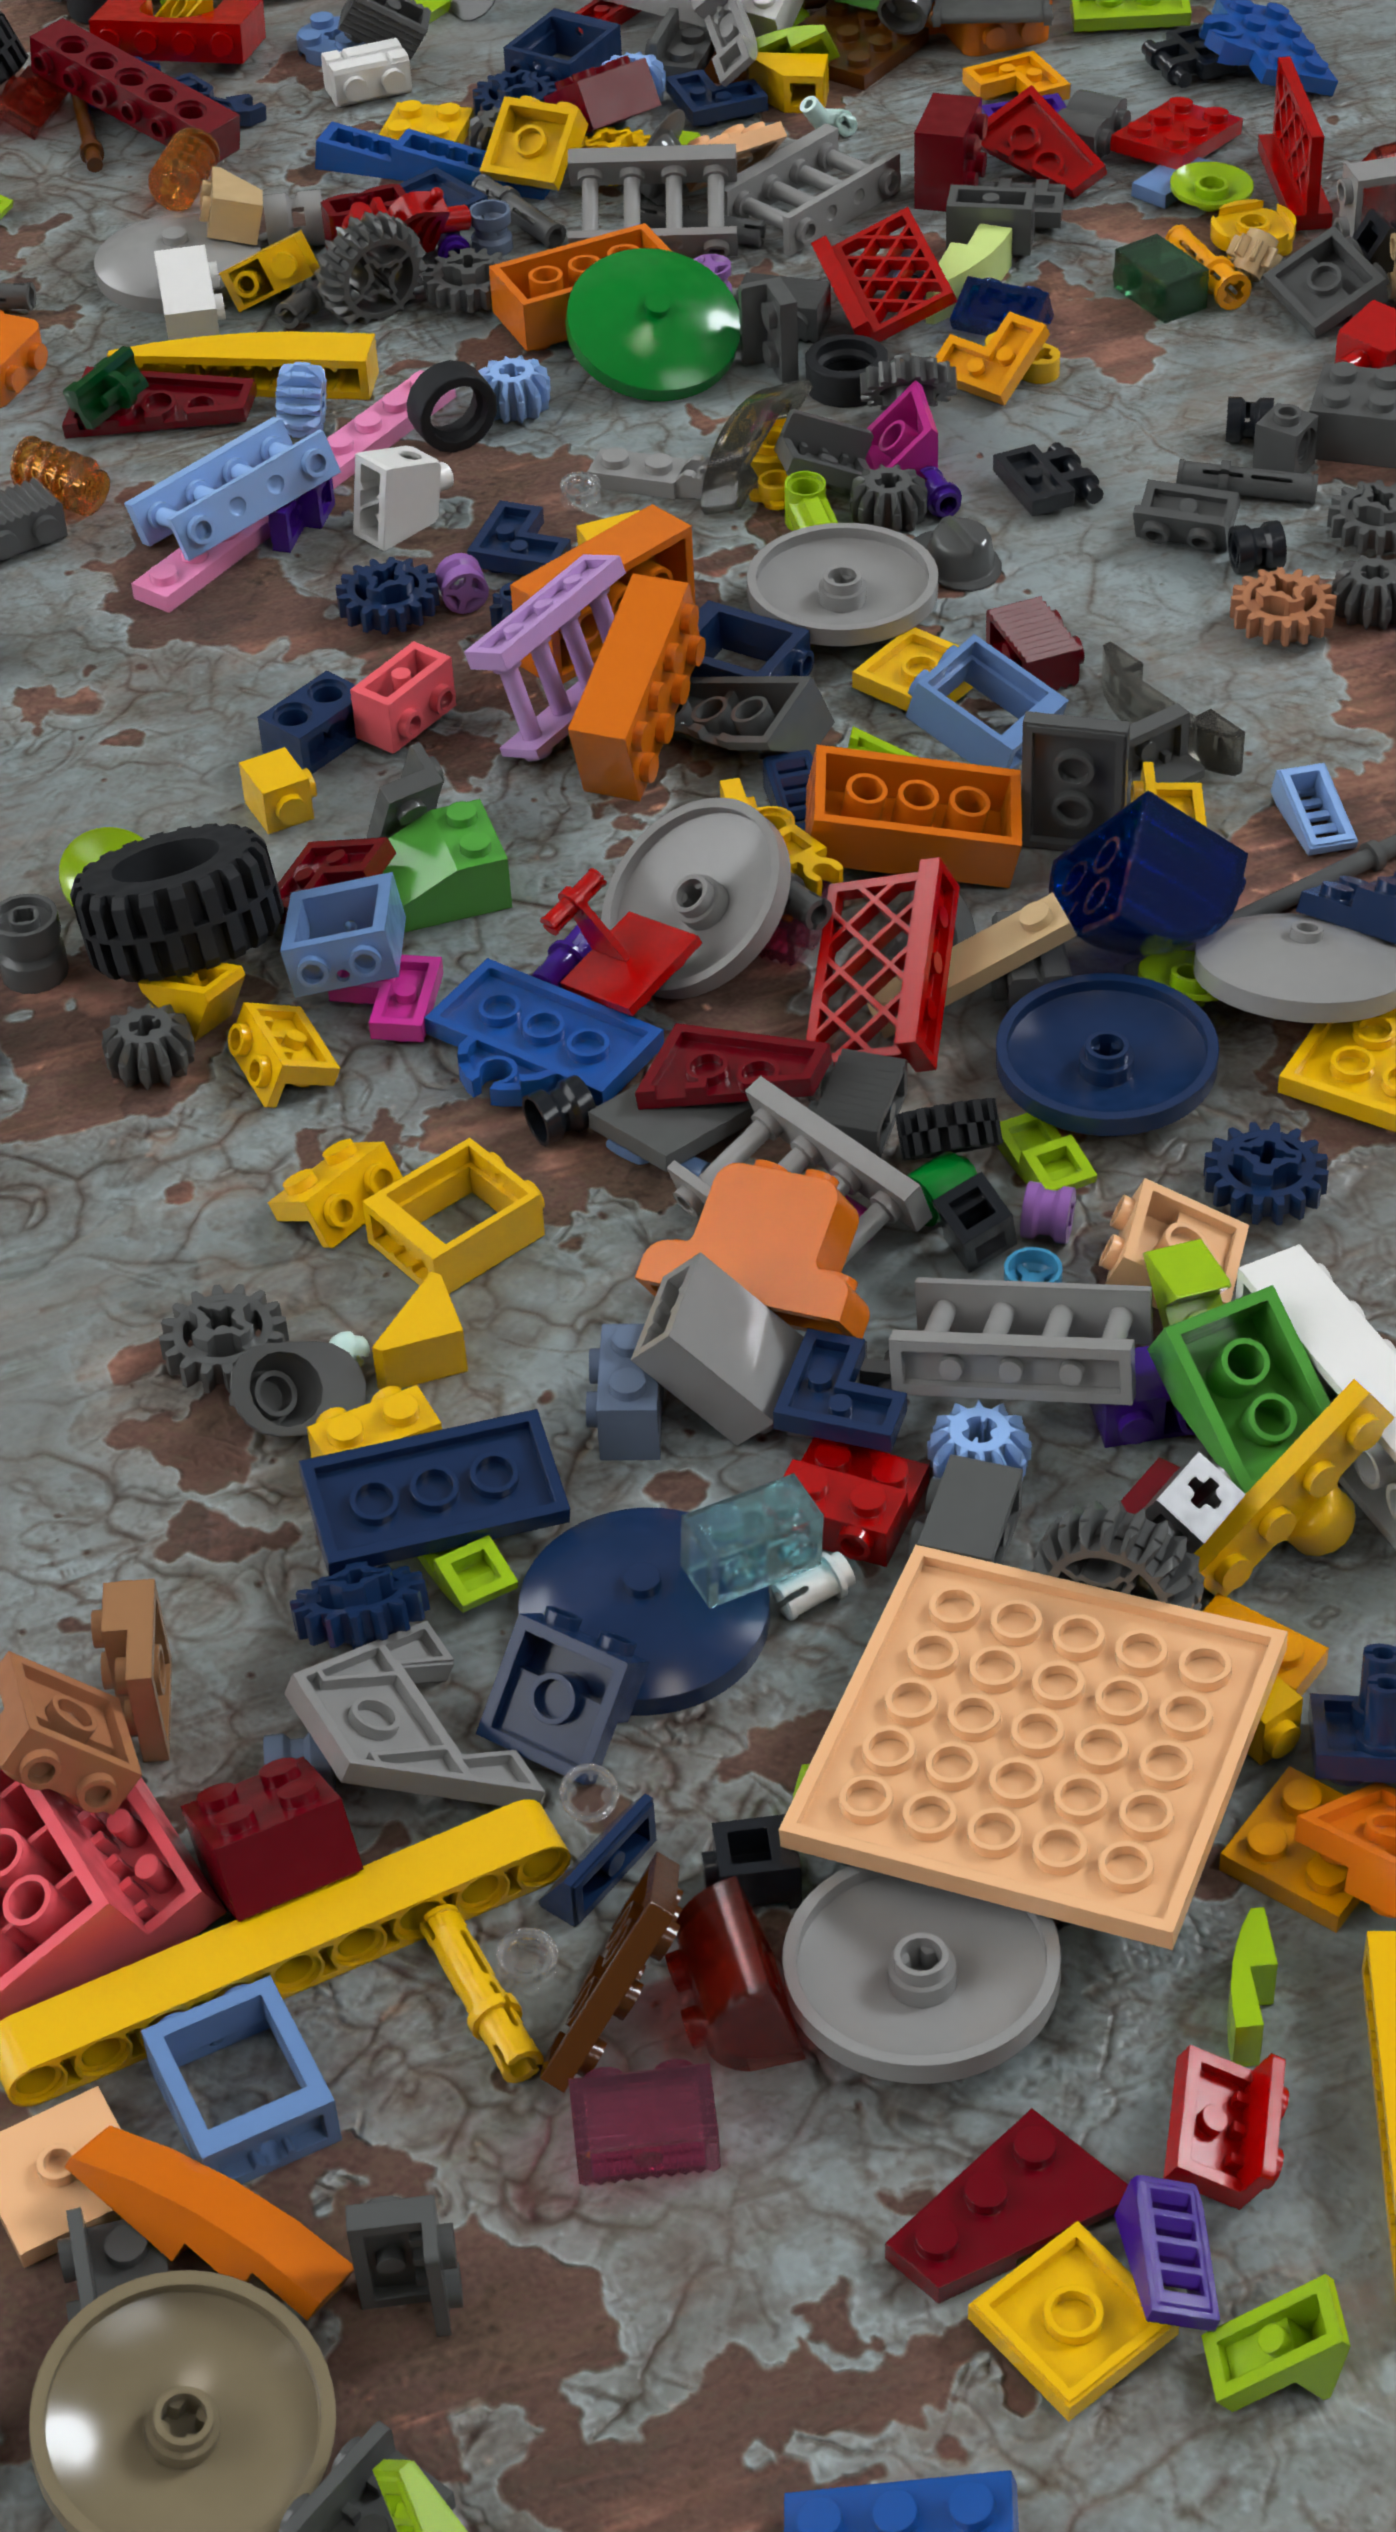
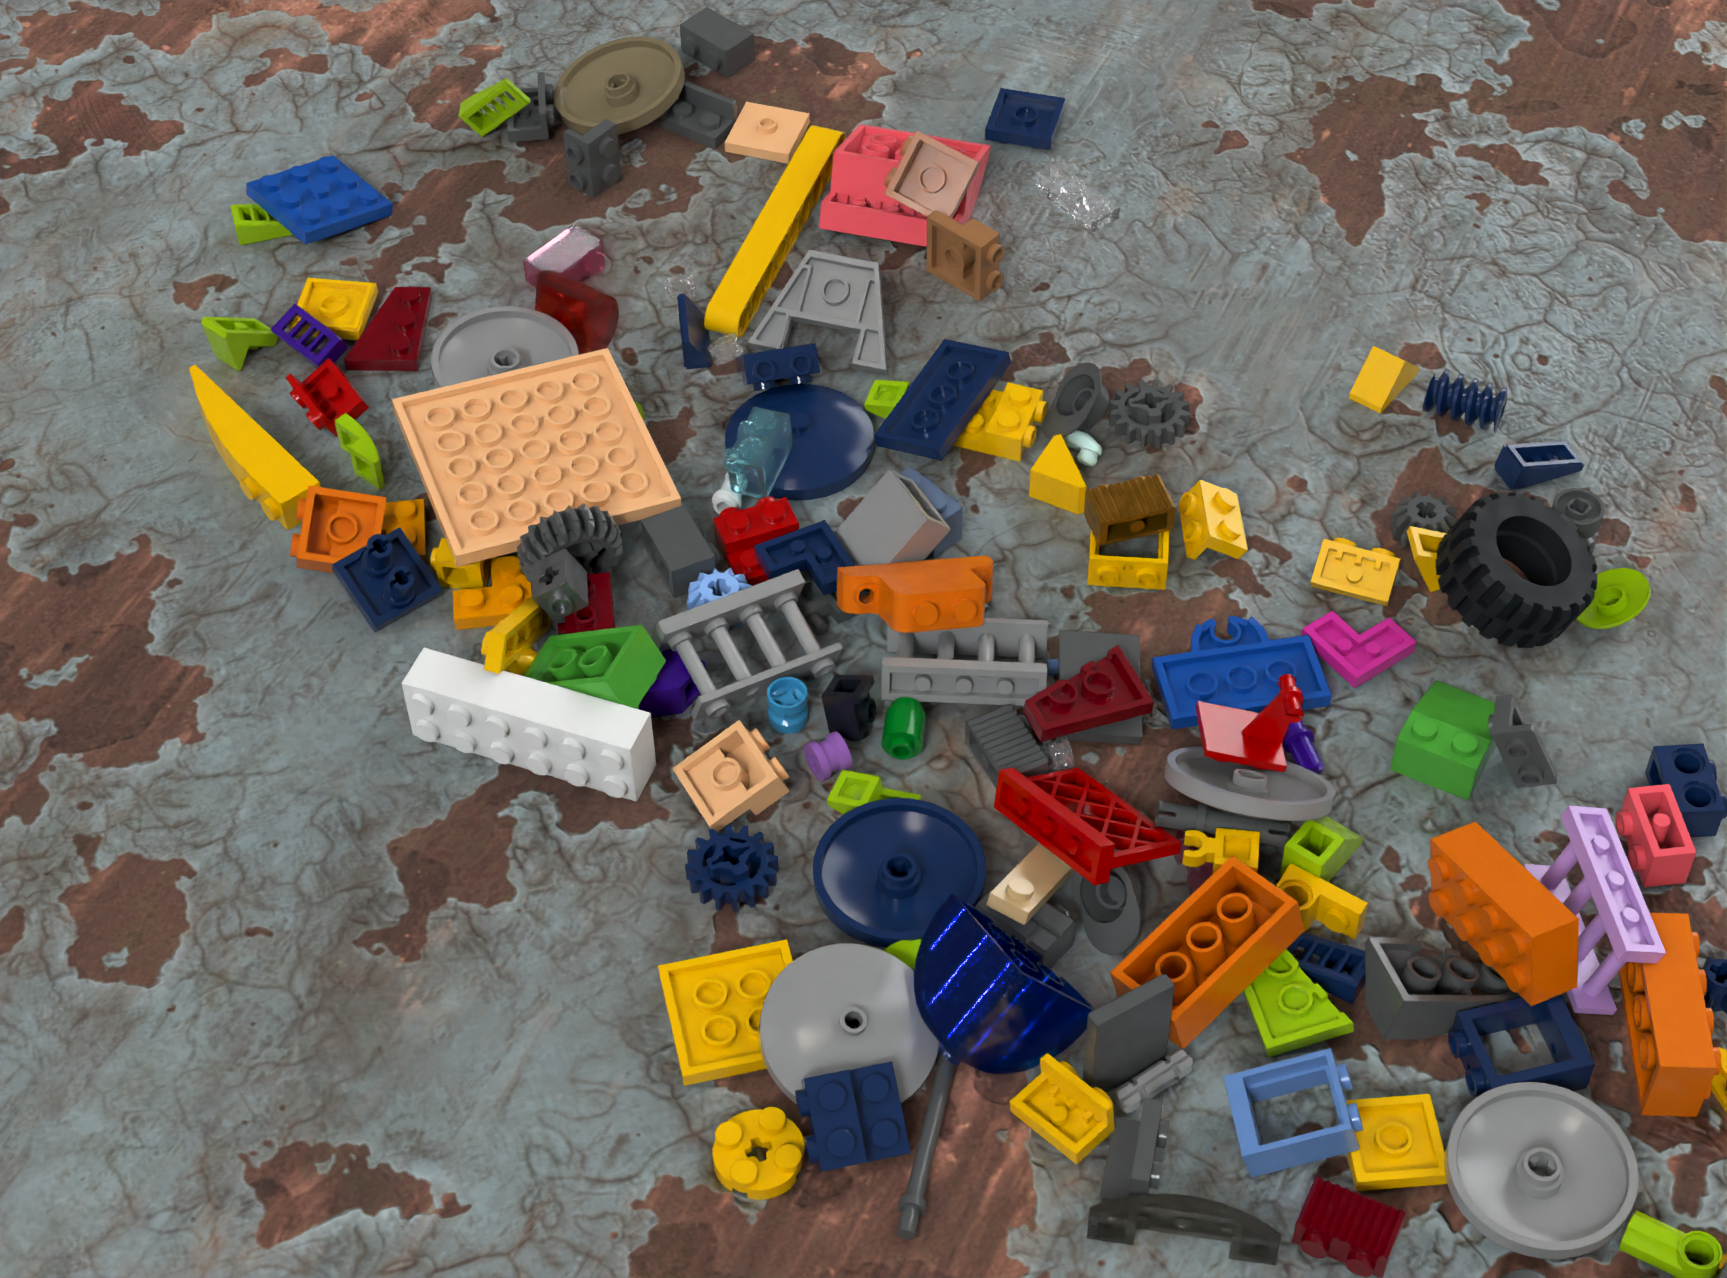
camera: 135 degrees right, 5 degrees up
orange slope [64,2125,354,2321] -> none
medium blue window [141,1975,342,2184] -> none
dark red brick [180,1756,364,1922] -> none
yellow brick [239,747,317,835] -> none
dark red plate [277,837,396,924] -> none
medium blue window [280,872,406,998] -> none
dark blue gear [290,1561,430,1649] -> none
yellow pin [419,1904,544,2083] -> none
black wheel [522,1075,596,1147] -> none
reddish brown plate [540,1851,684,2093] -> none
black brick [701,1814,802,1910] -> none
black tyre [895,1098,1003,1160] -> none
lime slope [1143,1239,1232,1329] -> none
light blue slope [1270,763,1358,856] -> none
none -> pearl gold brick [1084,474,1176,546]

